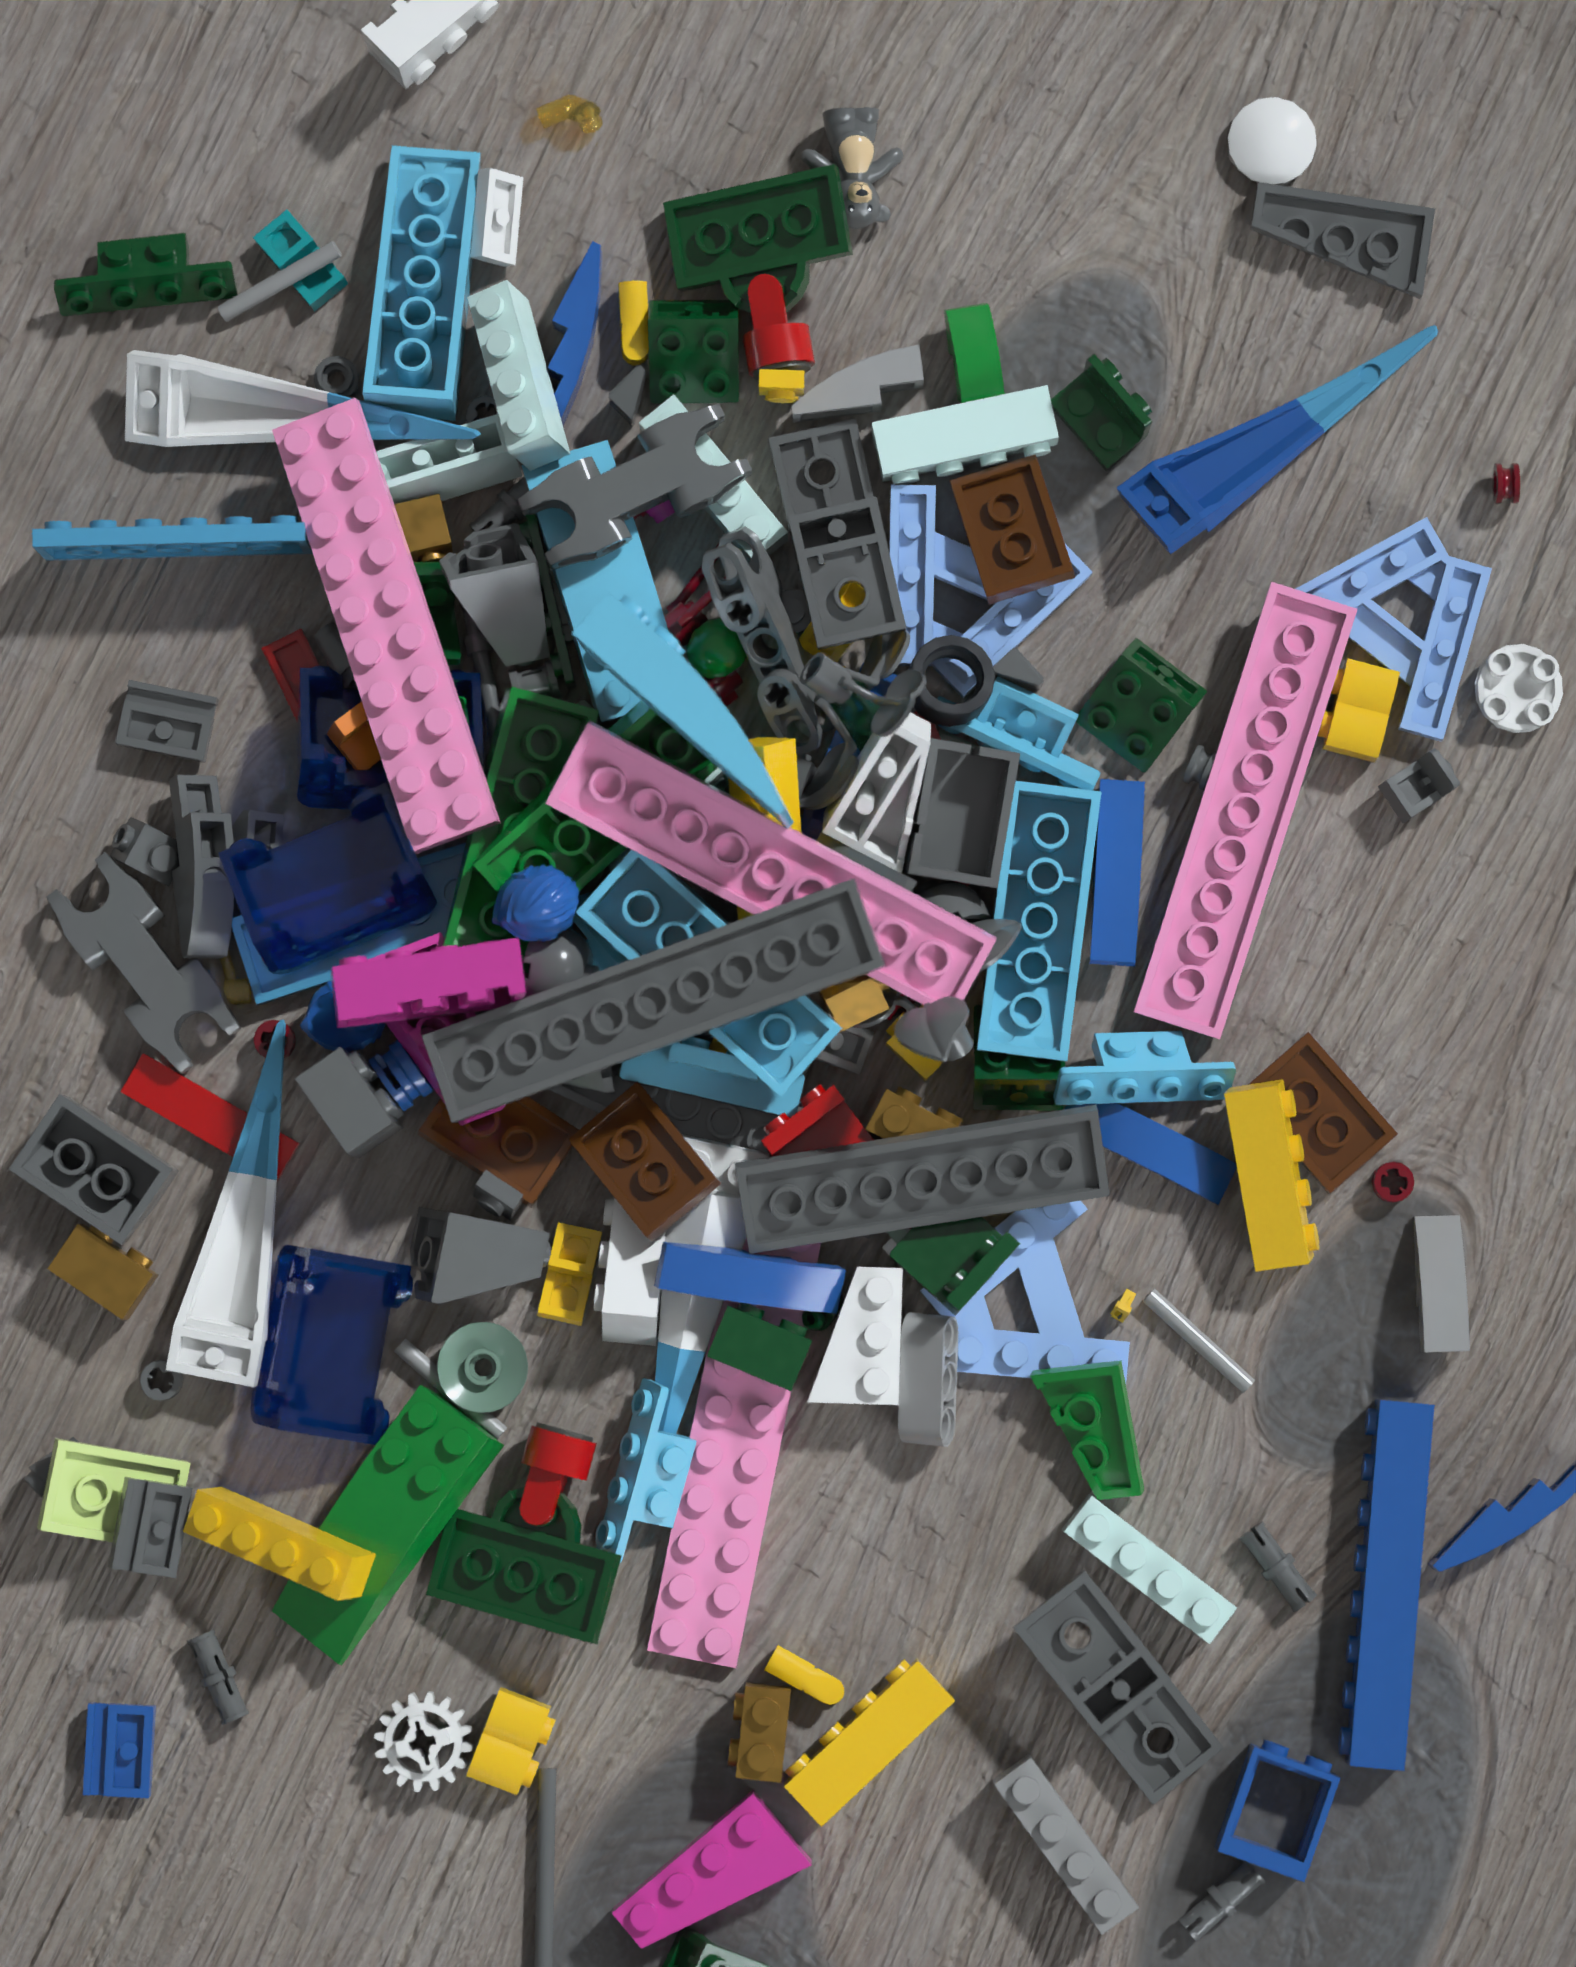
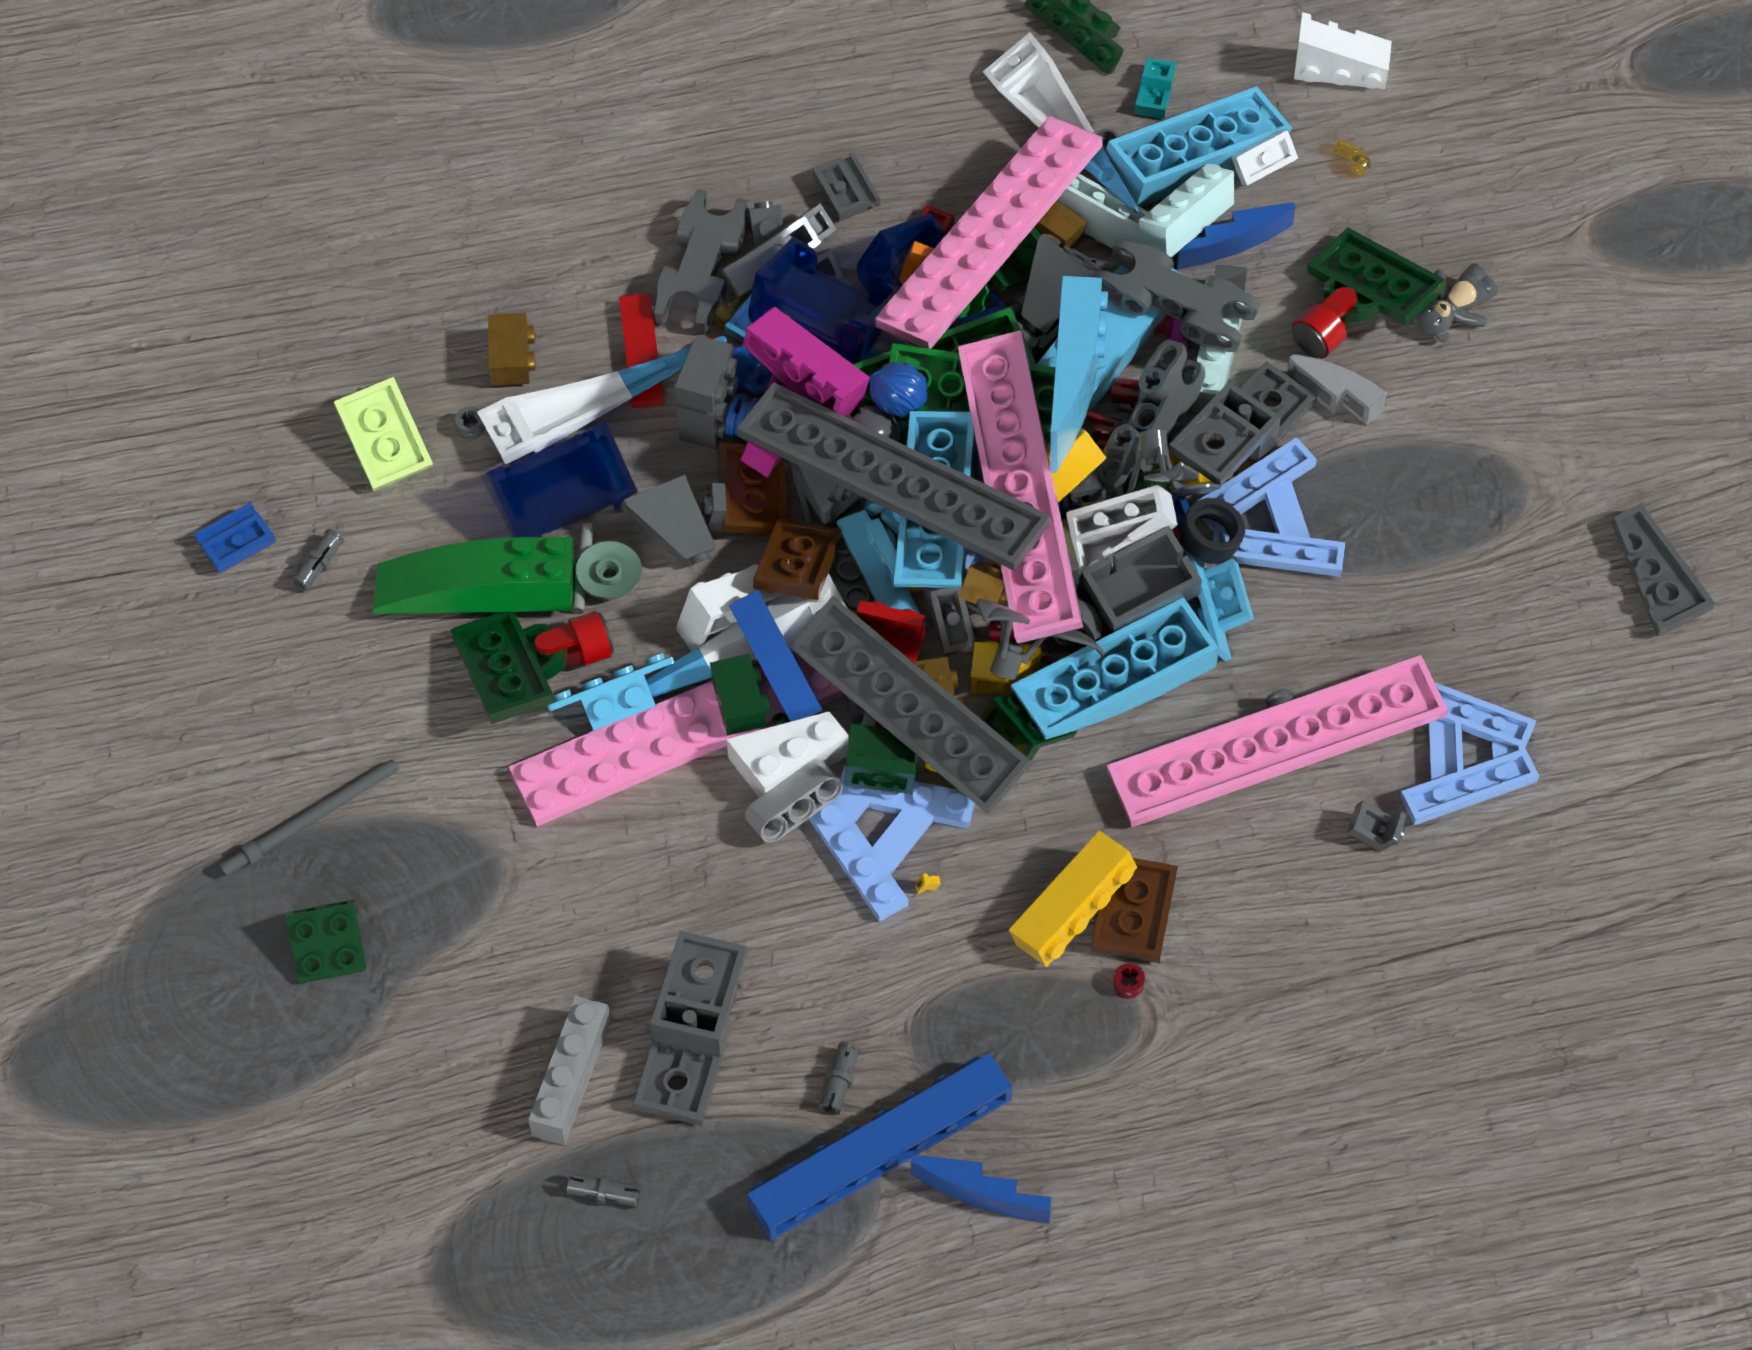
camera: 50 degrees right, 25 degrees down
dark grey slope [9,1094,179,1245] -> none
dark azure plate [32,515,313,561] -> none
dark grey plate [108,1476,193,1578] -> none
yellow brick [183,1486,376,1601] -> none
light grey bar [218,241,342,322] -> none
white gear [374,1691,474,1792] -> none
yellow brick [466,1687,556,1795] -> none
yellow slope [537,1222,602,1326] -> none
dark pink wedge [612,1789,812,1949] -> none
yellow bar [618,281,649,366] -> none
dark green bracket [648,300,739,404] -> none
green hair [687,617,748,679] -> none
pearl gold brick [728,1682,791,1783] -> none
yellow plate [759,369,805,403] -> none
yellow bar [764,1645,844,1705] -> none
yellow brick [784,1658,955,1827] -> none
light aqua brick [871,385,1059,485] -> none
green slope [944,303,1005,403] -> none
reddish brown plate [950,454,1075,604] -> none
dark grey slope [993,648,1044,691] -> none
green wing [1030,1360,1144,1500] -> none
dark green bracket [1051,354,1152,471] -> none
medium azure bracket [1053,1031,1236,1105] -> none
light aqua brick [1062,1494,1237,1644] -> none
blue slope [1064,1103,1237,1205] -> none
dark green bracket [1076,638,1207,772] -> none
blue slope [1090,779,1145,967] -> none
blue plate [1116,326,1438,555] -> none
light grey bar [1142,1288,1255,1393] -> none
blue window [1214,1739,1340,1882] -> none
white dish [1228,97,1317,186] -> none
yellow brick [1317,658,1400,763] -> none
light grey slope [1413,1215,1470,1352] -> none
white dish [1474,644,1563,733] -> none
dark red bush [1492,463,1520,504] -> none

